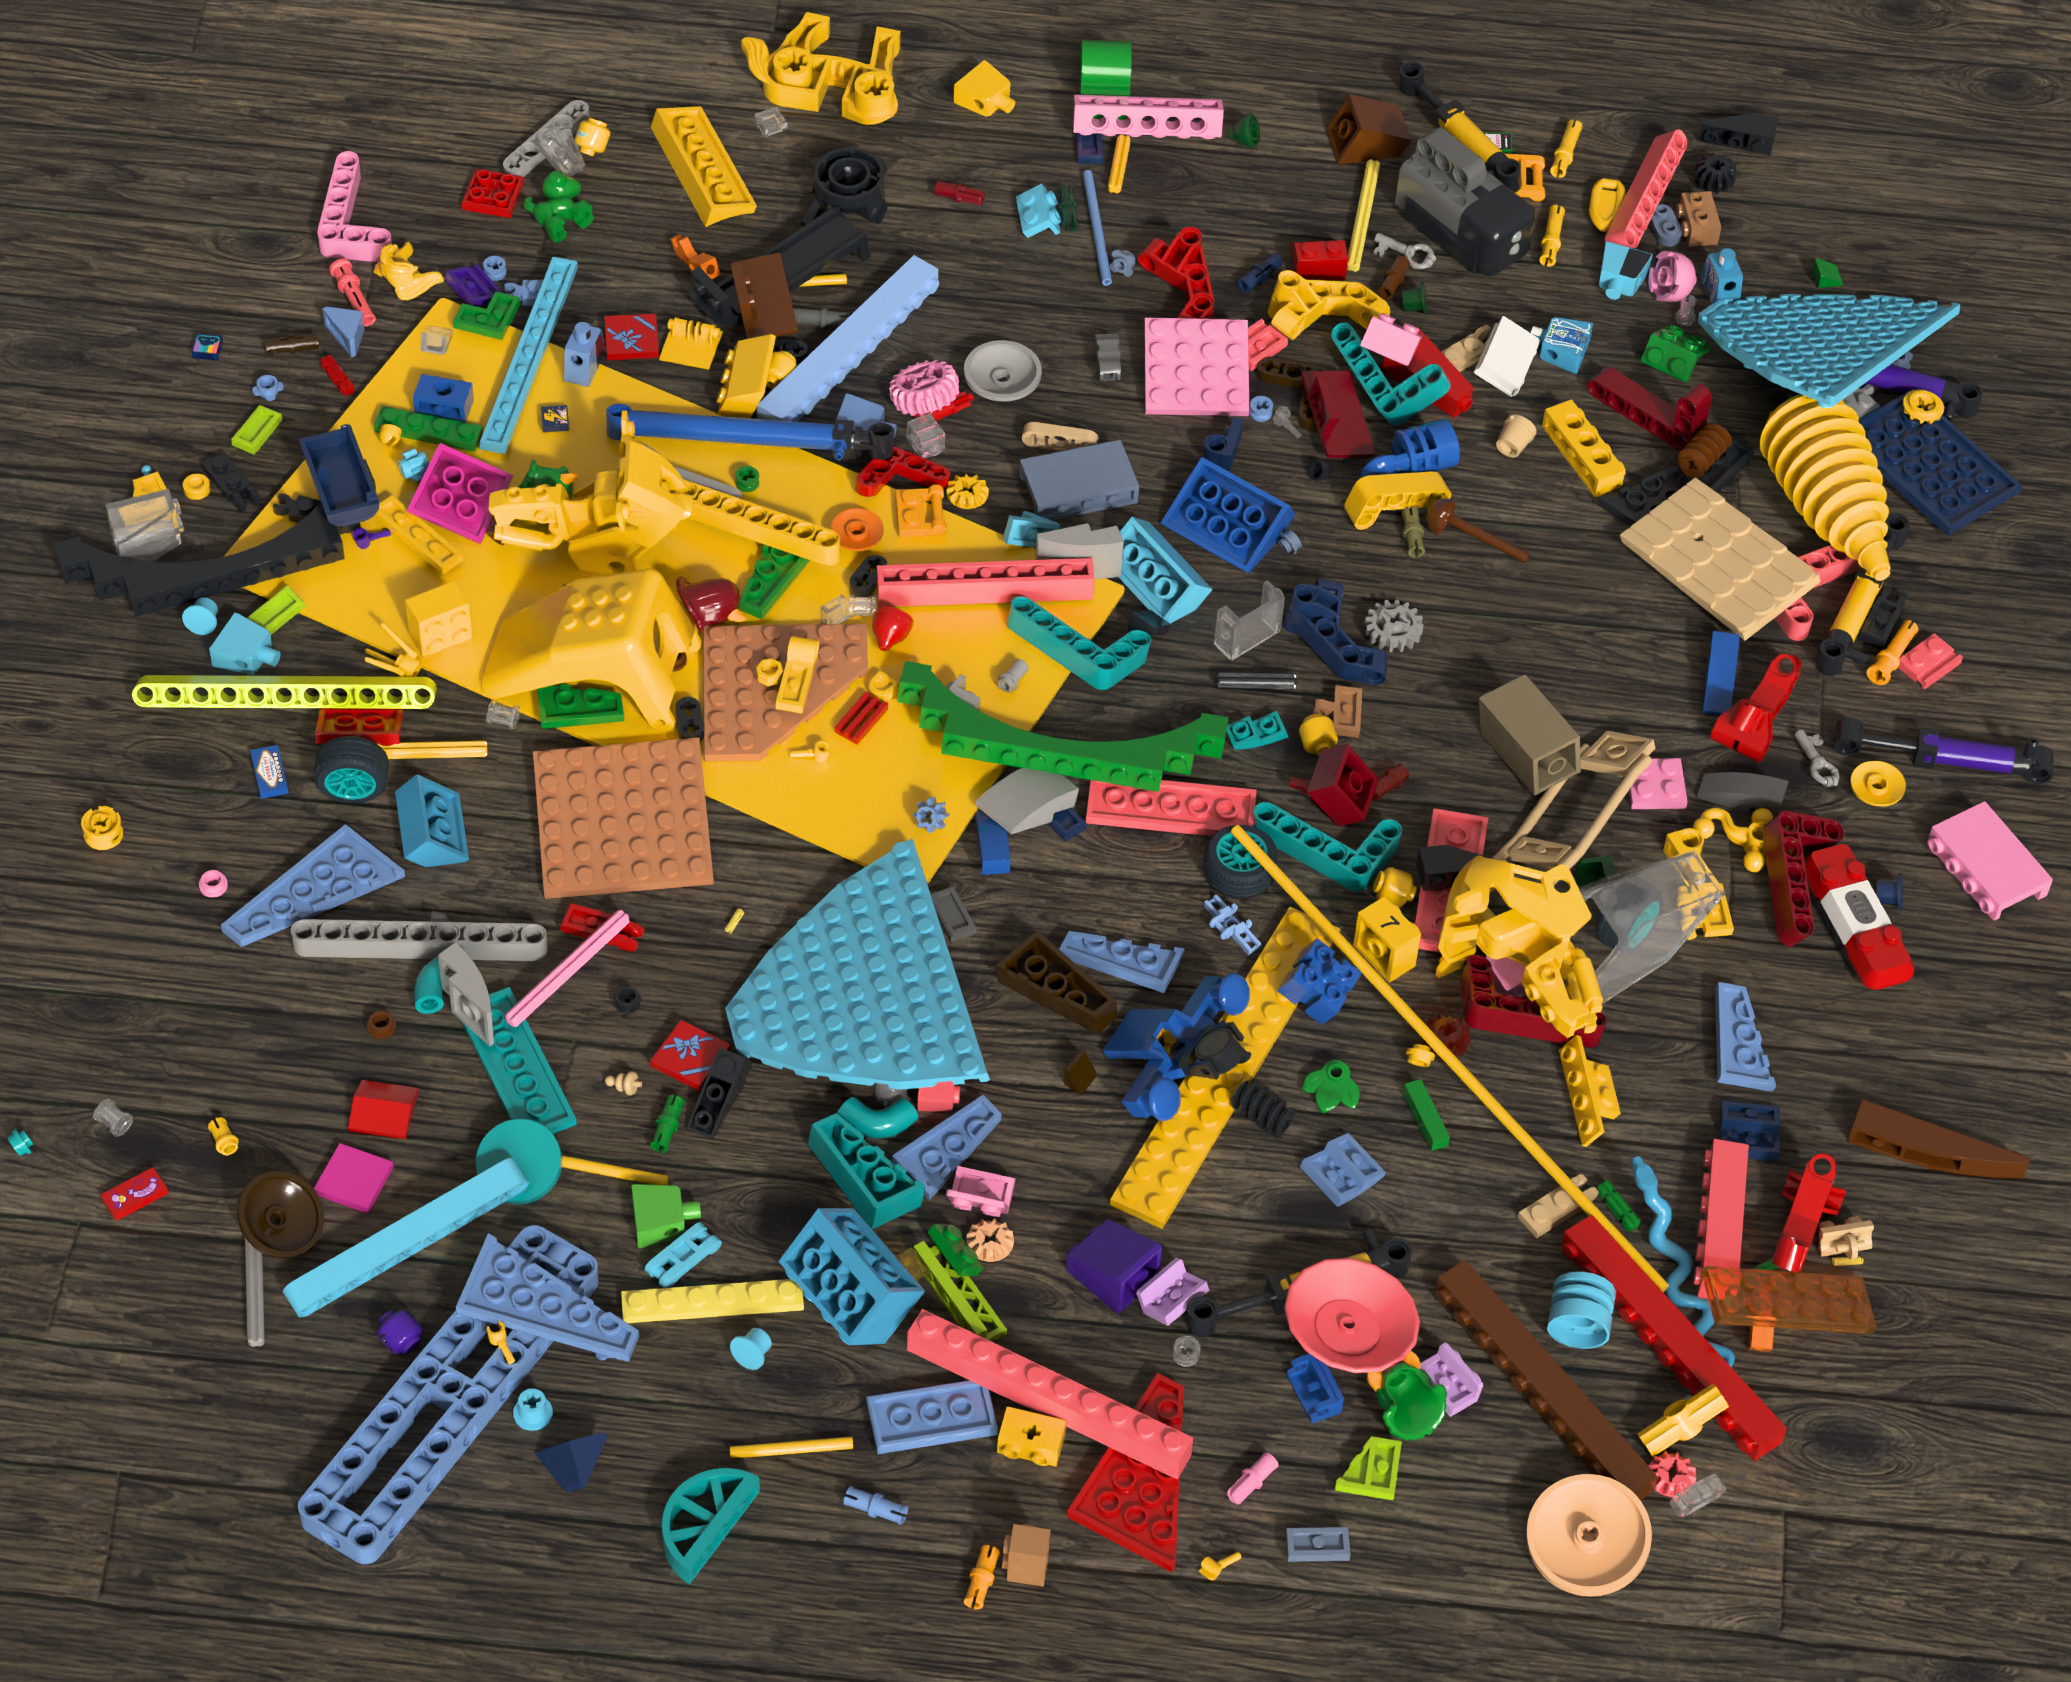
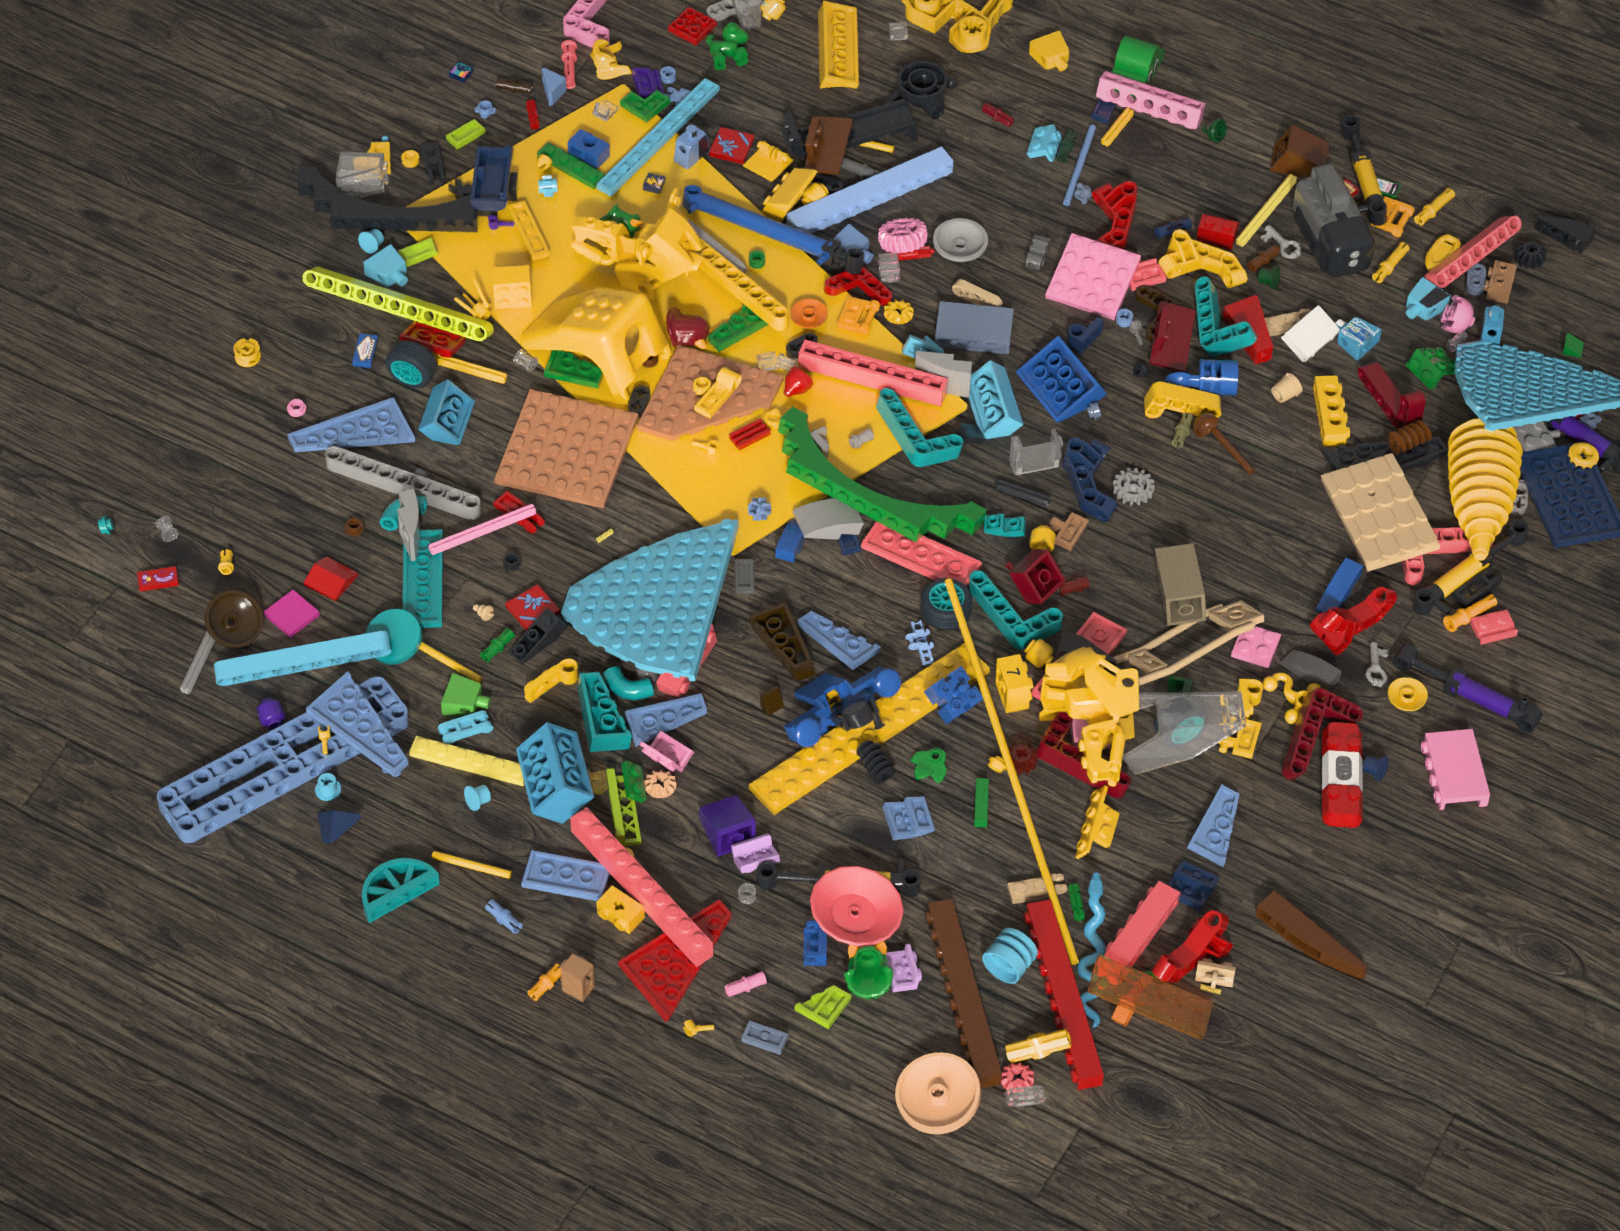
camera: 25 degrees right, 0 degrees up
dark pink slope [407,443,513,544] -> none
orange piece [670,234,721,279] -> none
bright pink slope [1360,313,1422,366] -> none
none -> yellow plate [524,659,578,703]

